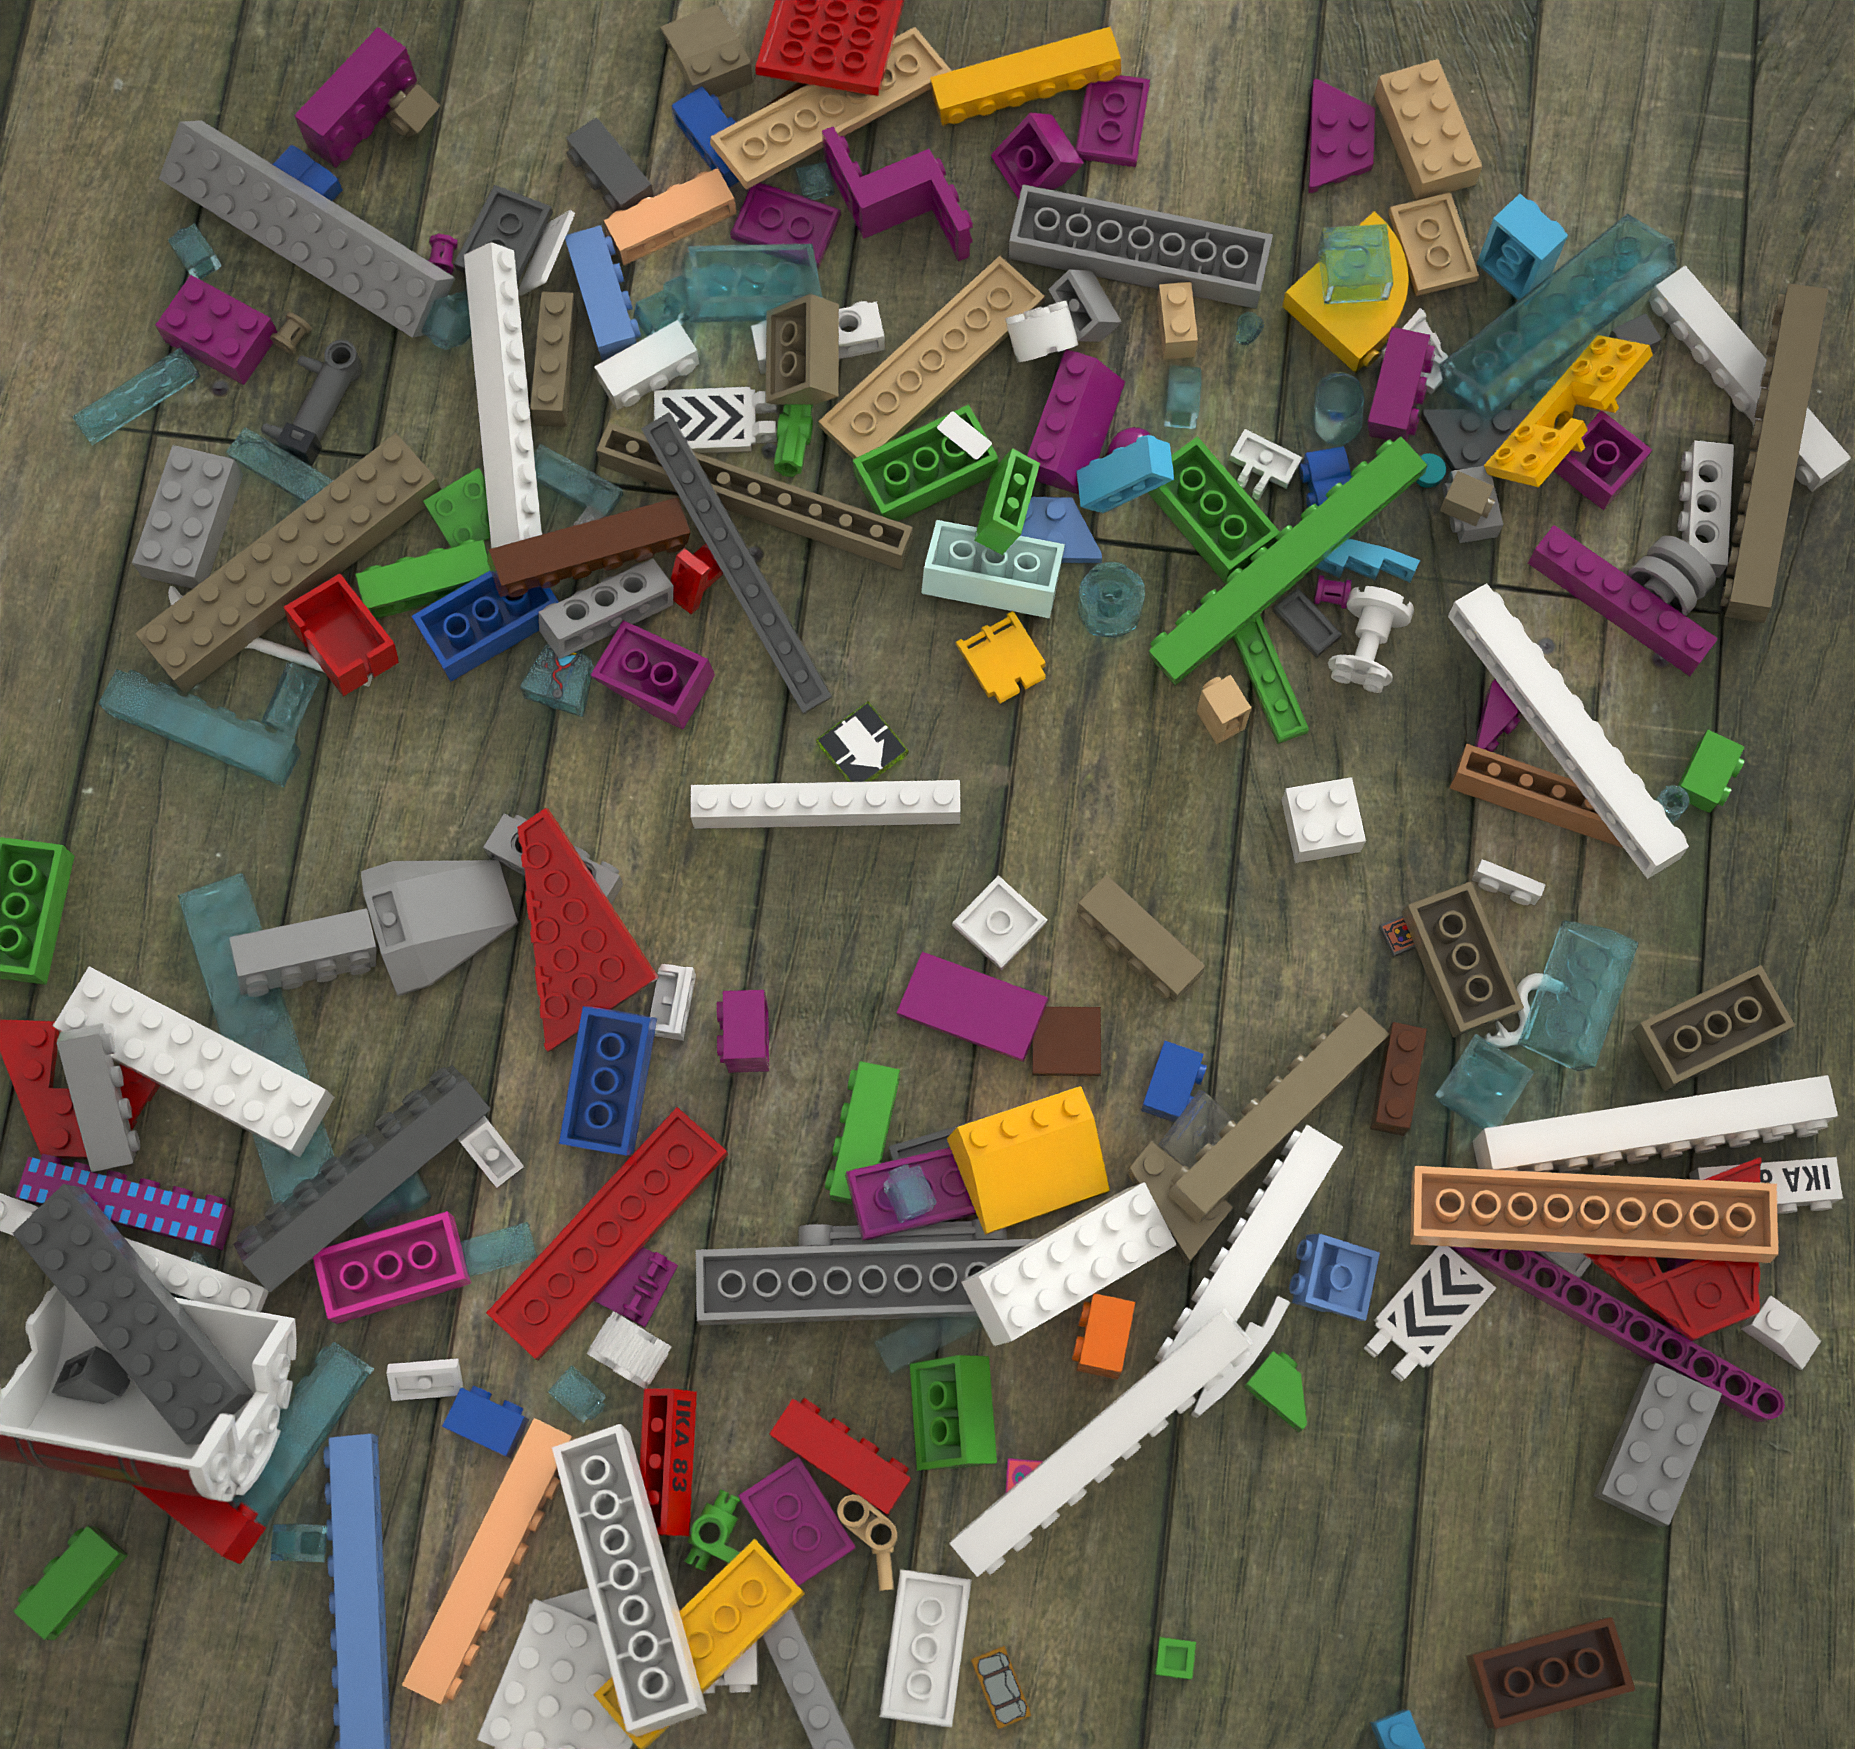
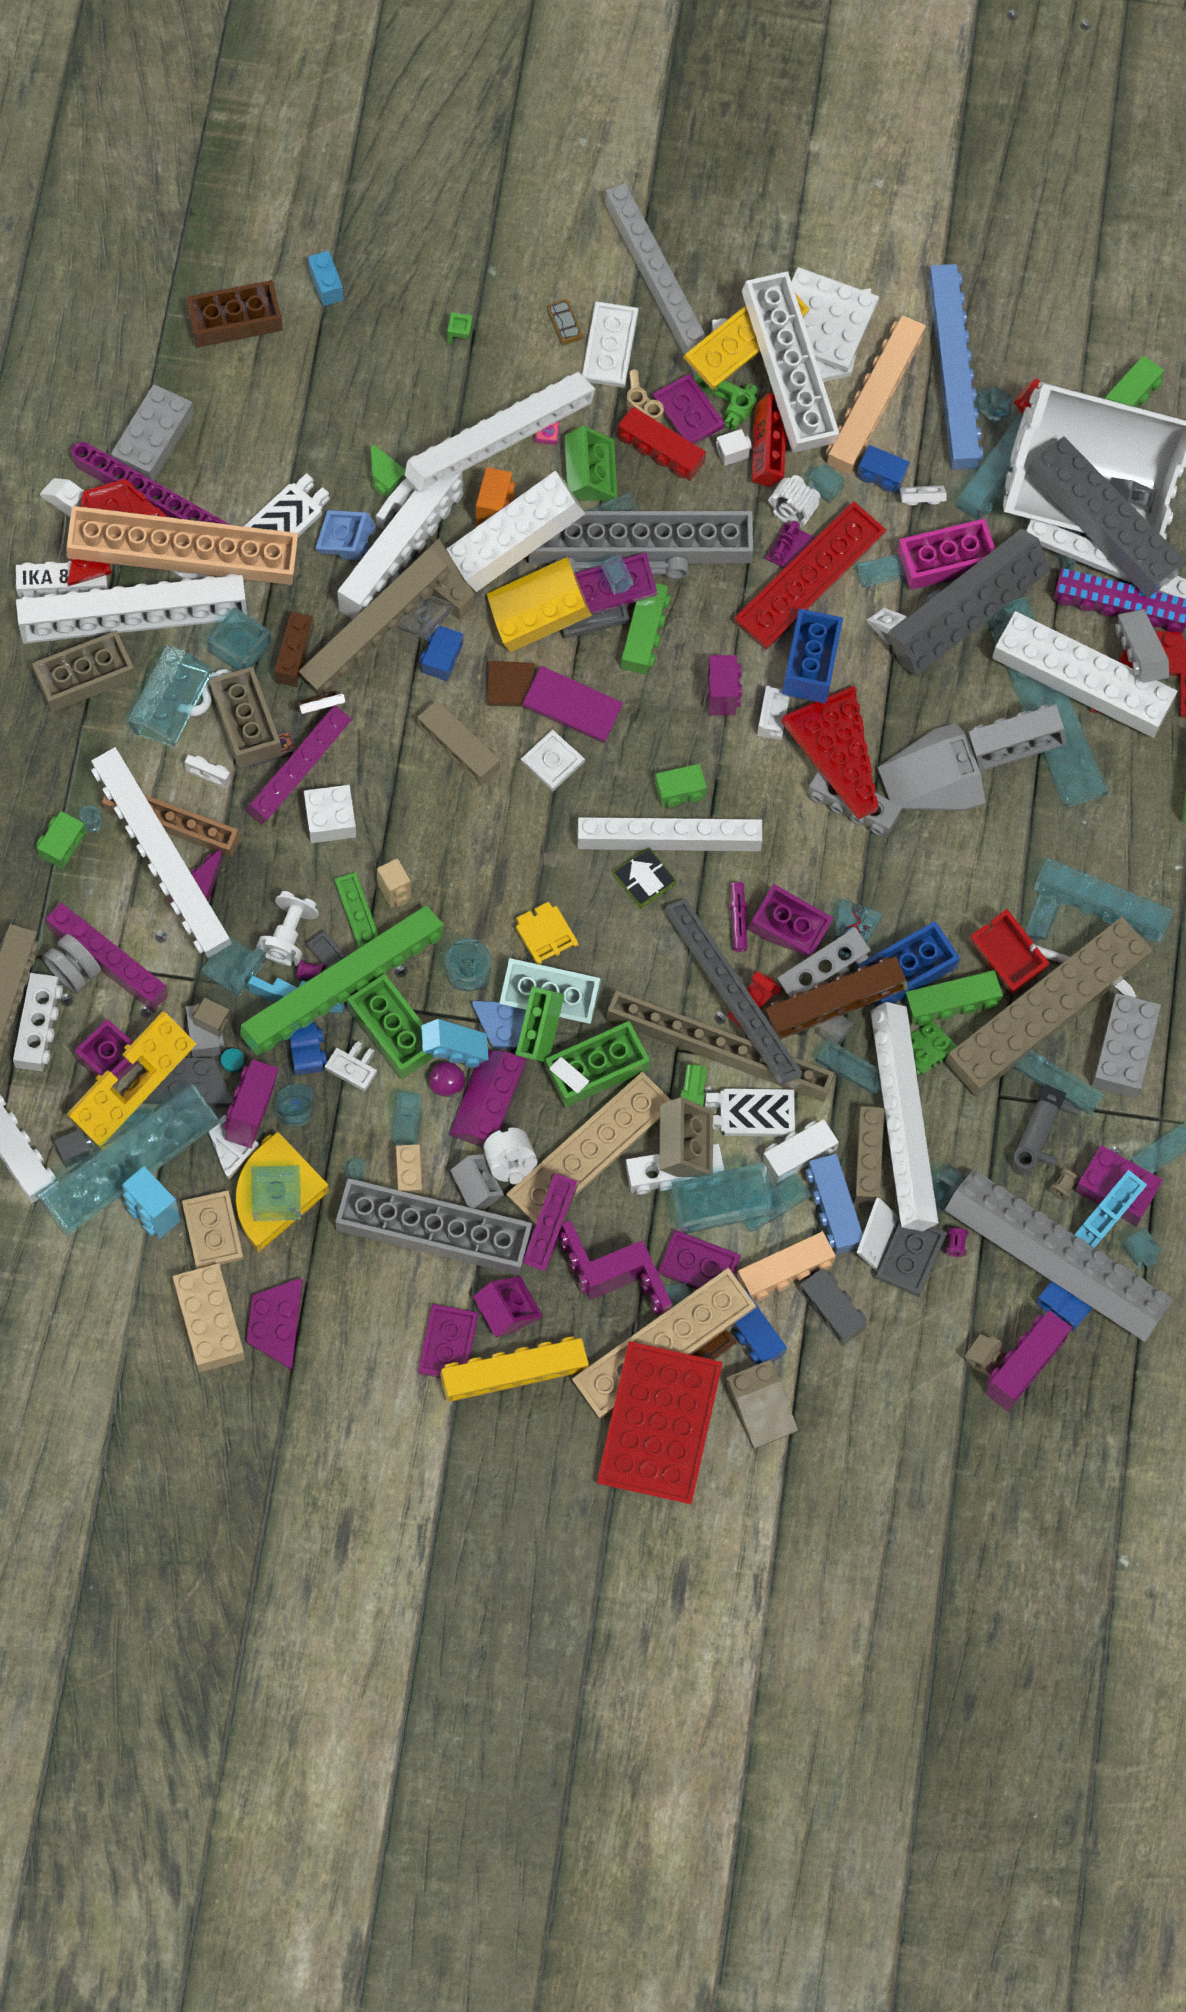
camera: 175 degrees right, 5 degrees down
none -> clear light blue bracket [202,936,266,997]
none -> magenta brick [245,705,352,825]
none -> tile [295,691,346,714]
none -> magenta brick [523,1173,580,1271]
none -> bright green brick [655,764,707,807]
none -> white brick [716,429,752,466]
none -> magenta pin [729,882,748,952]
none -> medium azure slope [1074,1170,1147,1248]

